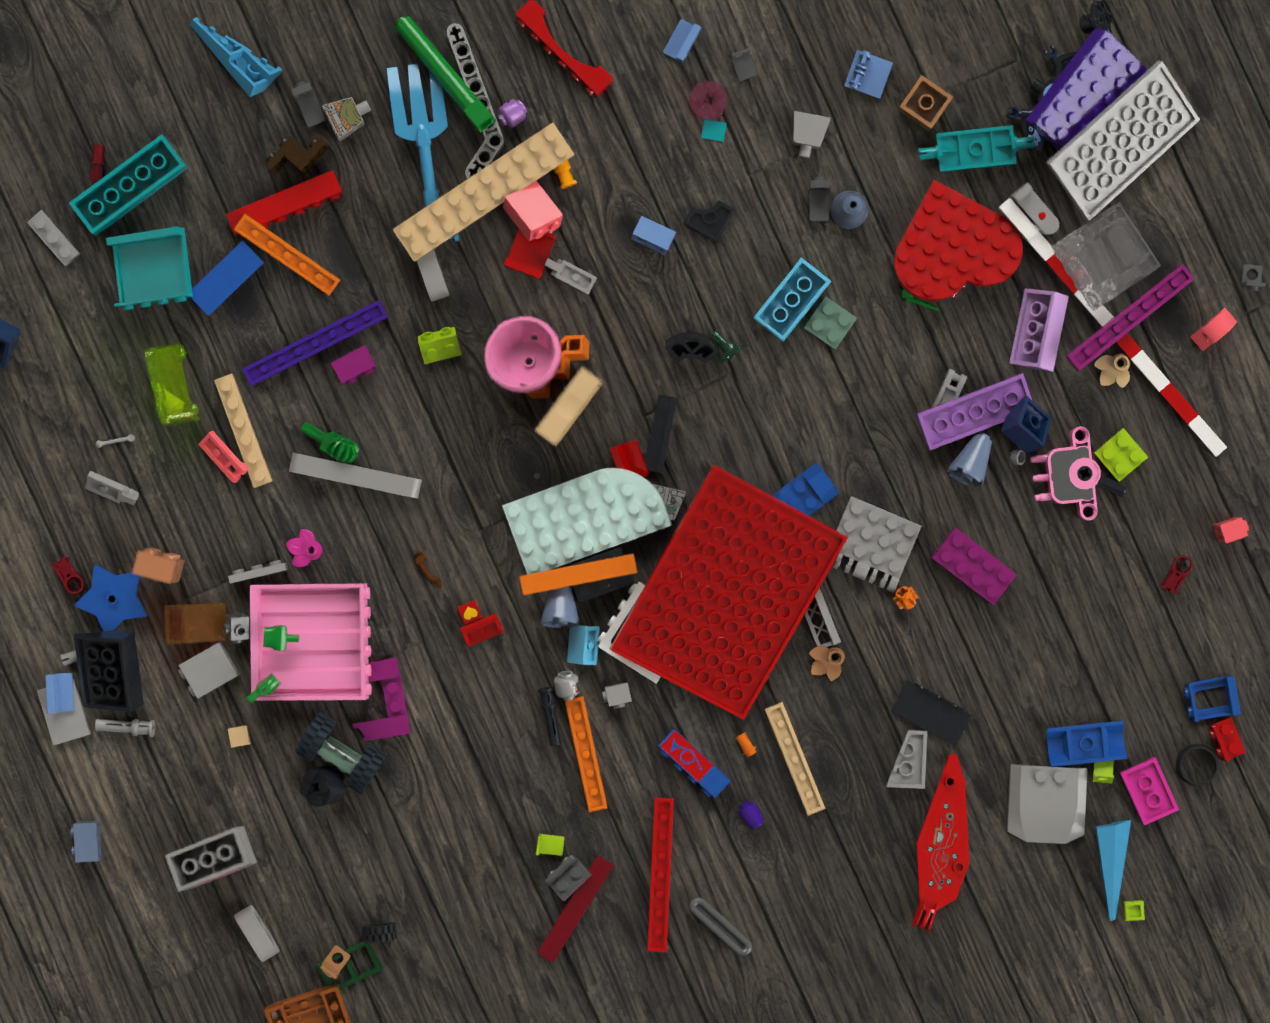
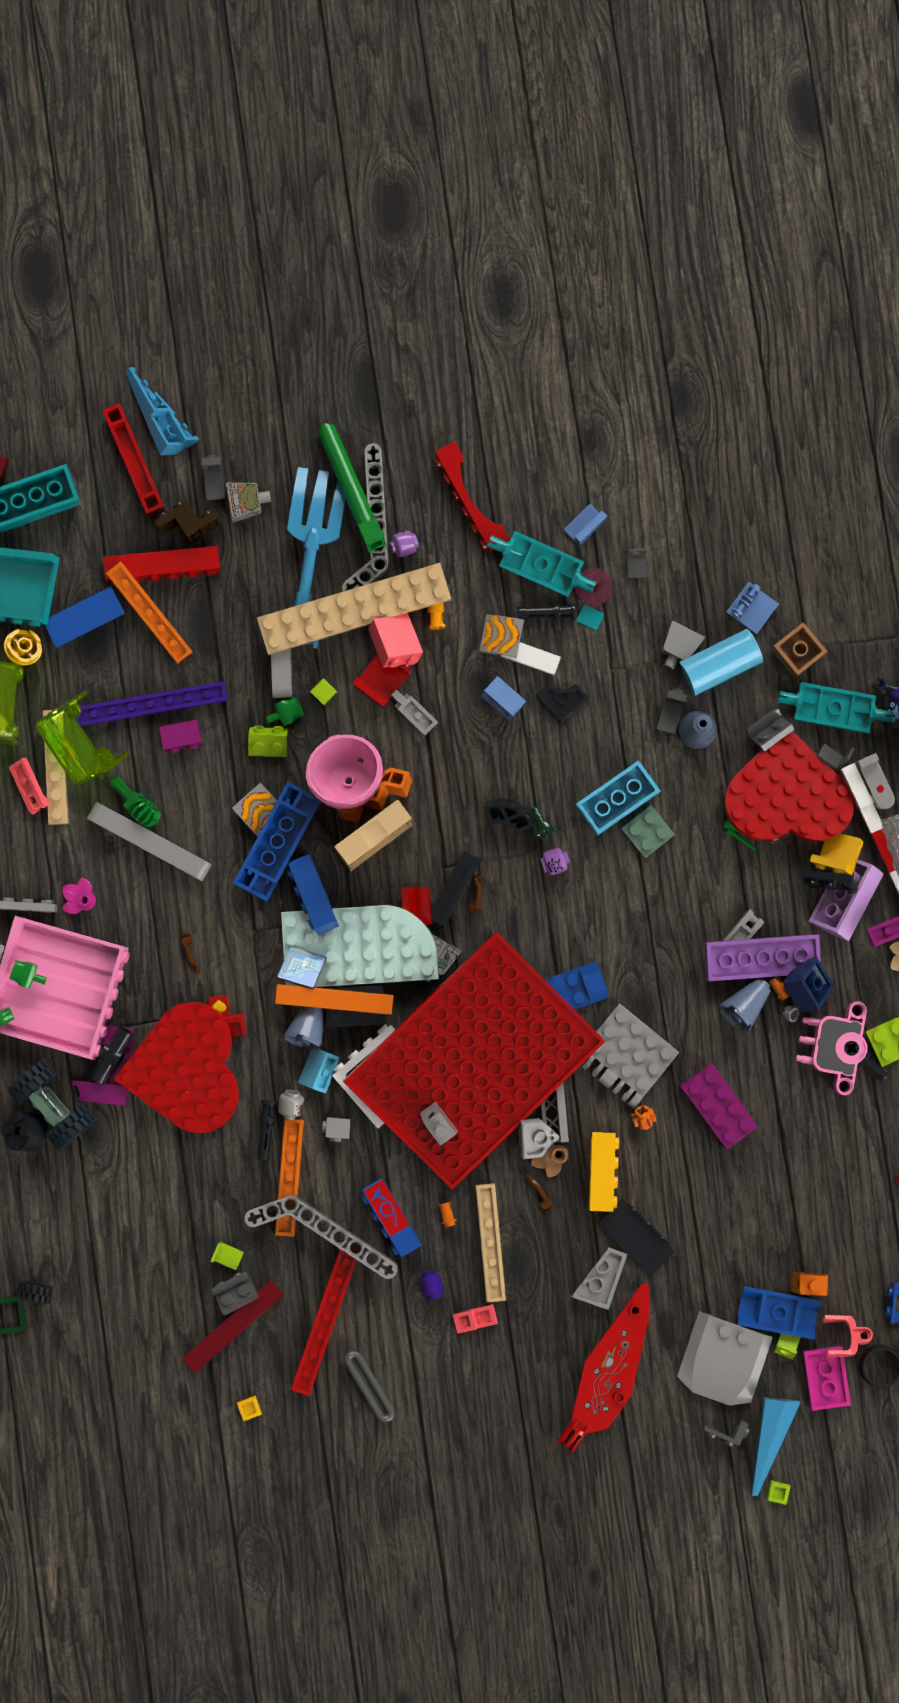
camera: 10 degrees right, 5 degrees down
none -> yellow cone [4,629,42,666]
none -> clear neon green windscreen [36,690,129,785]
none -> black piece [90,1026,134,1085]
none -> red arch [102,403,166,519]
none -> red plate [114,1001,239,1133]
none -> slope [232,782,277,837]
none -> blue slope [233,781,321,902]
none -> yellow tile [237,1395,262,1422]
none -> light grey beam [245,1195,398,1279]
none -> green piece [266,698,303,726]
none -> piece [277,946,327,990]
none -> blue brick [287,854,340,936]
none -> lime tile [310,678,337,705]
none -> light grey torso [420,1102,458,1146]
none -> coral slope [453,1304,498,1334]
none -> reddish brown piece [468,871,484,914]
none -> slope [479,614,524,658]
none -> teal plate [487,531,596,597]
none -> white tile [501,642,561,675]
none -> black pin [518,603,575,621]
none -> light grey plate [519,1118,560,1159]
none -> reddish brown piece [526,1174,553,1212]
none -> medium lavender head [540,848,570,875]
none -> yellow brick [588,1132,619,1212]
none -> medium azure brick [679,629,763,696]
none -> dark grey bracket [702,1418,750,1447]
none -> dark grey bracket [746,708,795,752]
none -> orange pin [768,976,790,1001]
none -> orange torso [790,1272,828,1296]
none -> black plate [802,870,858,894]
none -> yellow bracket [810,834,863,876]
none -> dark grey bracket [817,744,855,772]
none -> coral piece [822,1315,873,1358]

